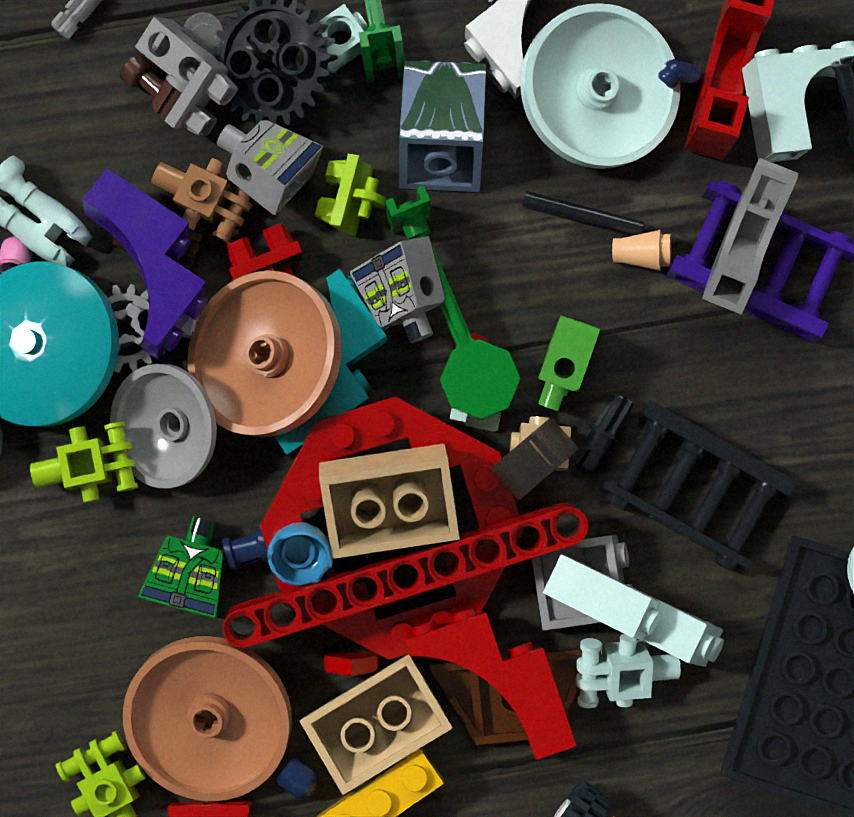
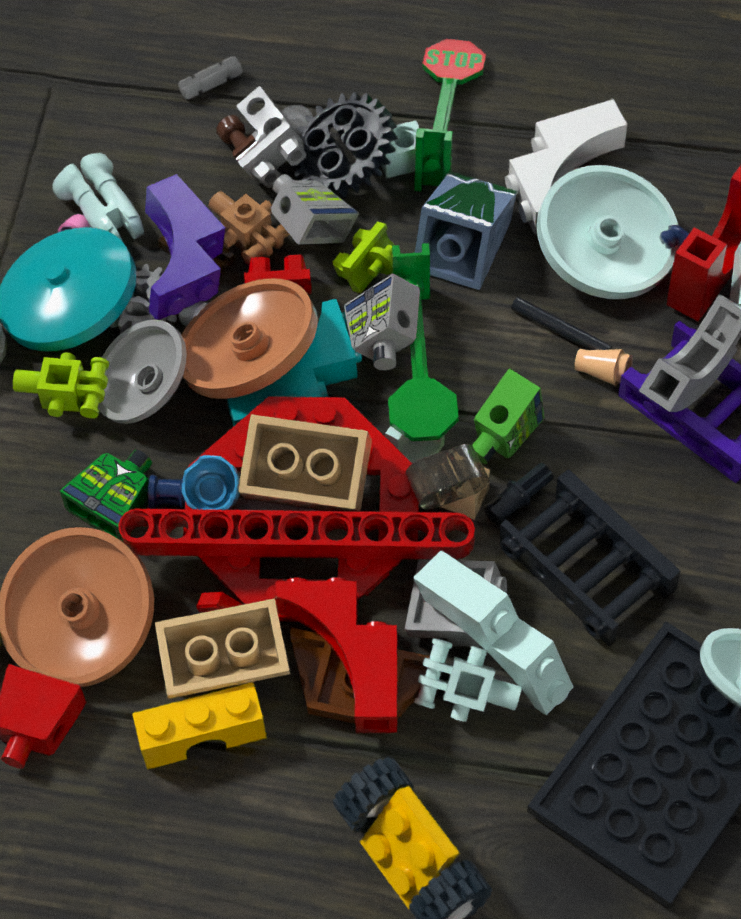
camera: 20 degrees right, 25 degrees down
dark blue piece [276,756,319,799] -> none

